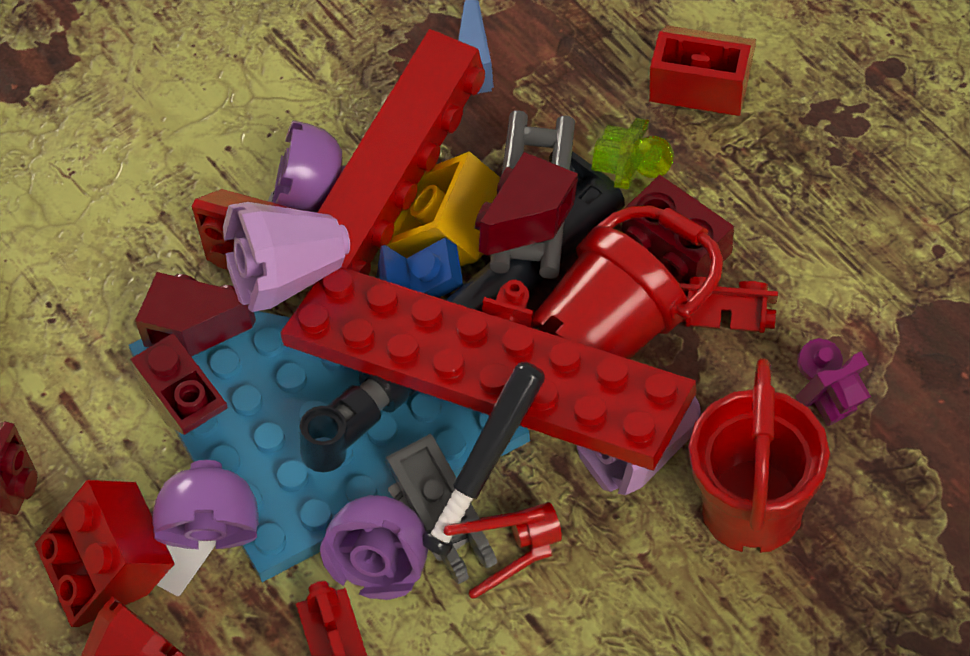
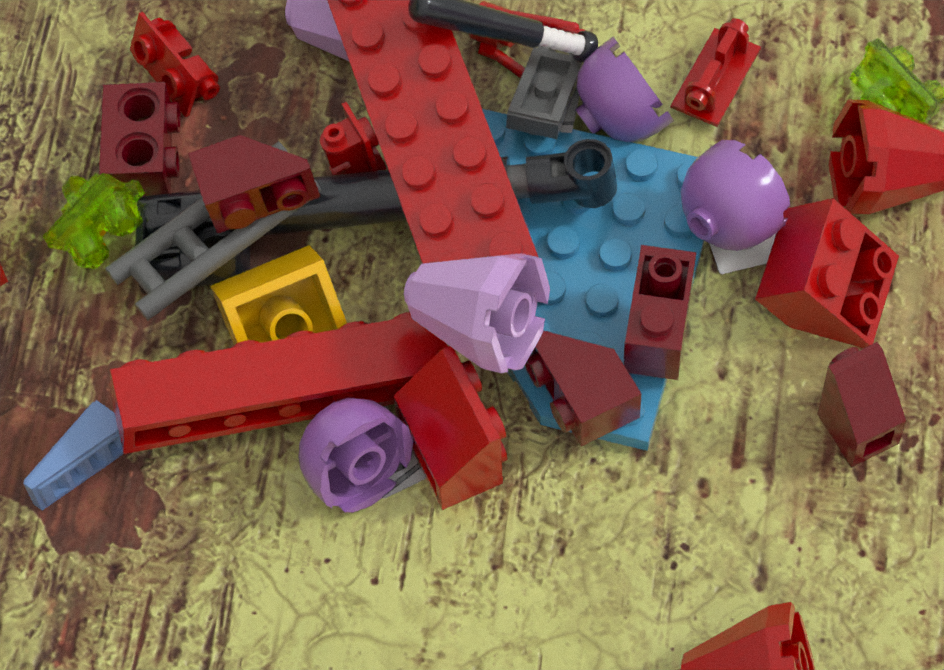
camera: 135 degrees left, 5 degrees up
blue slope [376,238,463,298] -> none
red piece [531,205,724,359] -> none

